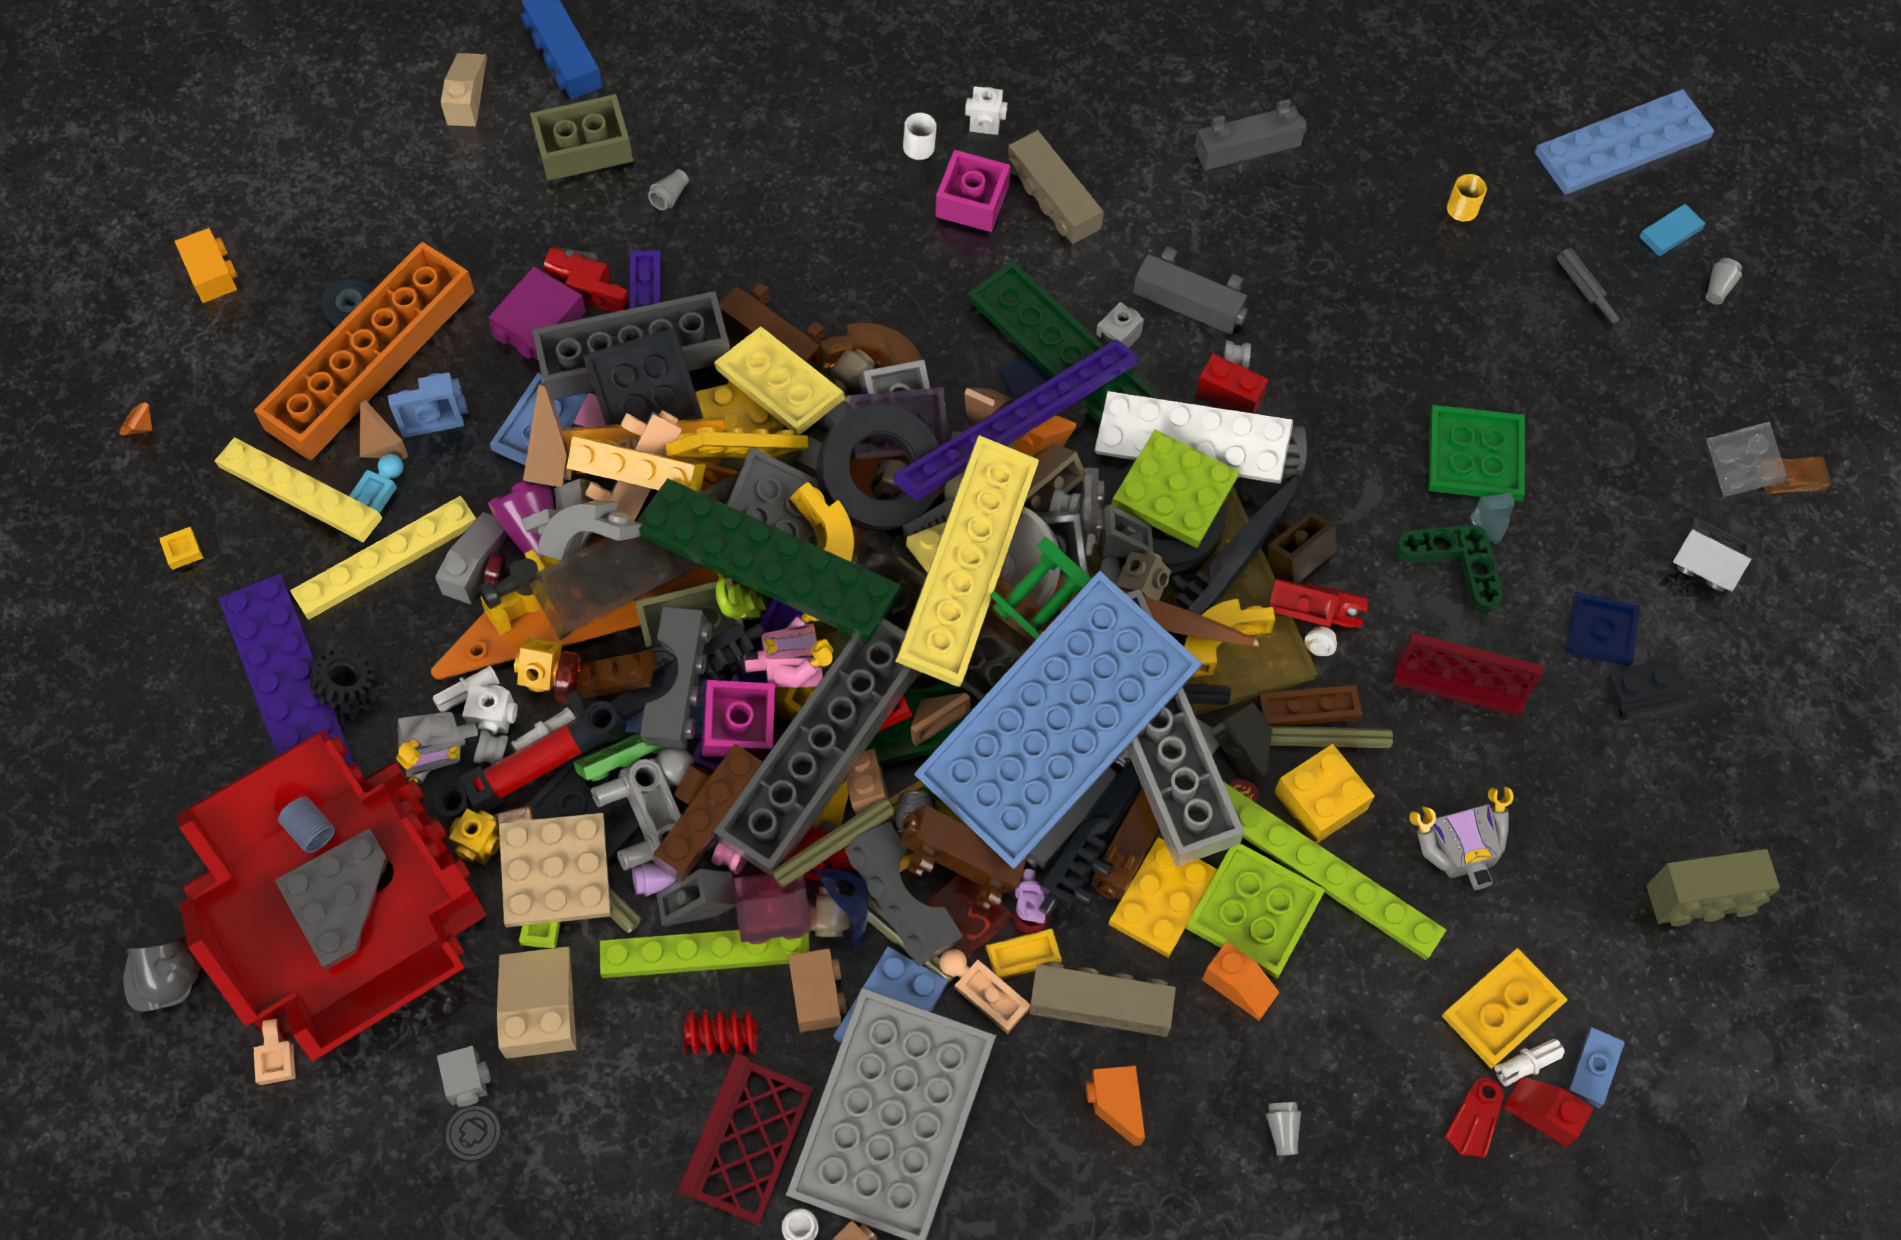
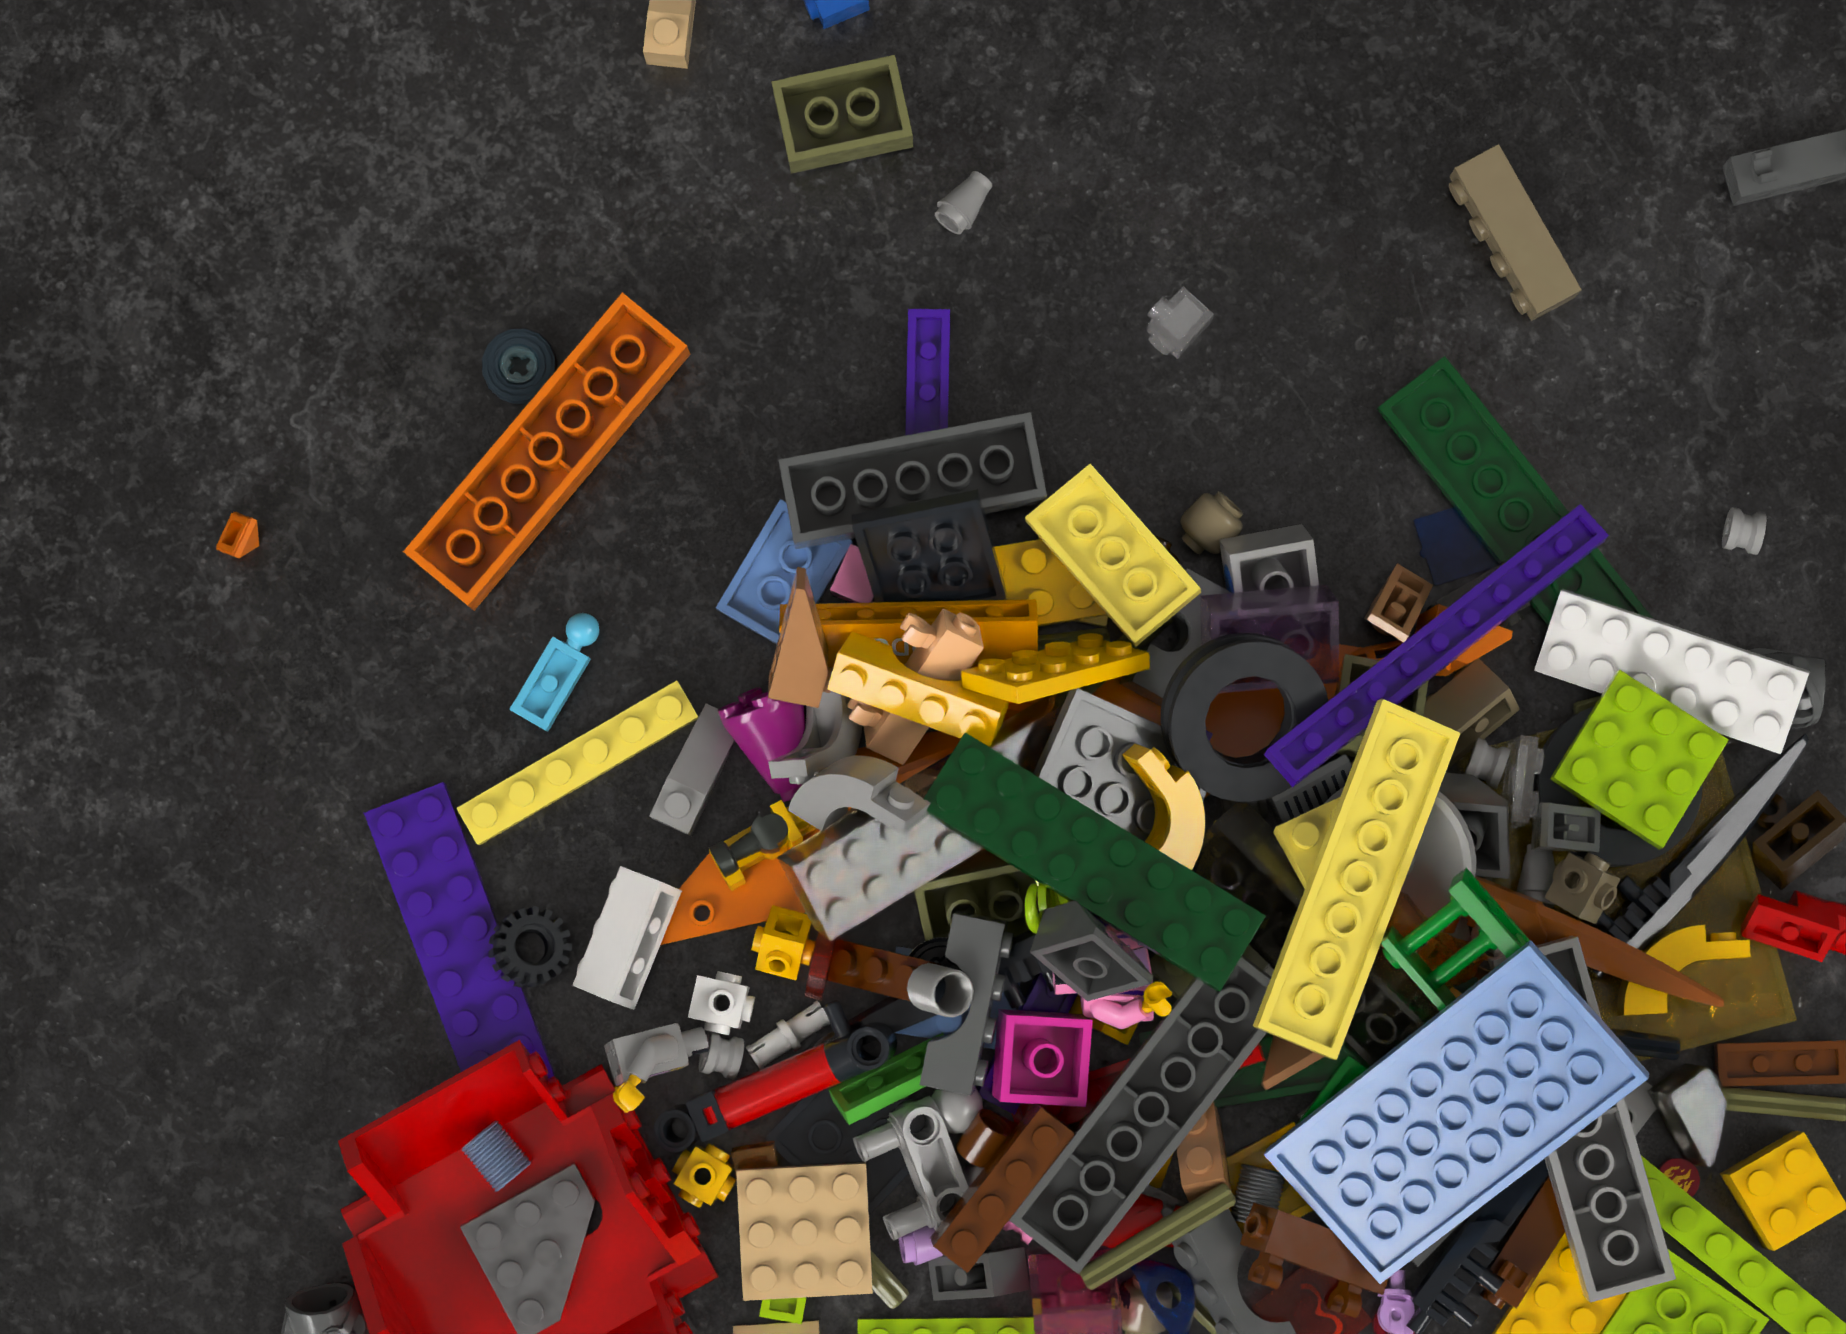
camera: 10 degrees right, 20 degrees up
yellow plate [159,527,203,570] -> none
light orange brick [175,228,238,303] -> none
light yellow plate [215,437,382,542] -> none
medium nougat slope [360,400,409,460] -> none
medium blue plate [388,373,468,438] -> none
white axle [433,665,500,713] -> none
dark red tile [484,553,506,585] -> none
magenta brick [488,267,586,361] -> none
red plate [543,246,629,312] -> none
reddish brown brick [718,282,825,368] -> none
clear orange arch [820,323,922,368] -> none
dark tan head [870,458,909,500] -> none
white piece [903,113,936,160] -> none
dark pink brick [936,150,1011,232] -> none
white brick [965,86,1007,135] -> none
light grey brick [1096,302,1144,348] -> none
dark grey brick [1133,246,1249,334] -> none
red brick [1195,354,1269,414] -> none
white plate [1304,626,1337,656] -> none
none -> white brick [572,866,682,1010]
none -> light grey piece [907,963,974,1018]
none -> dark grey slope [1030,900,1153,1001]
none -> clear brick [1147,286,1214,359]

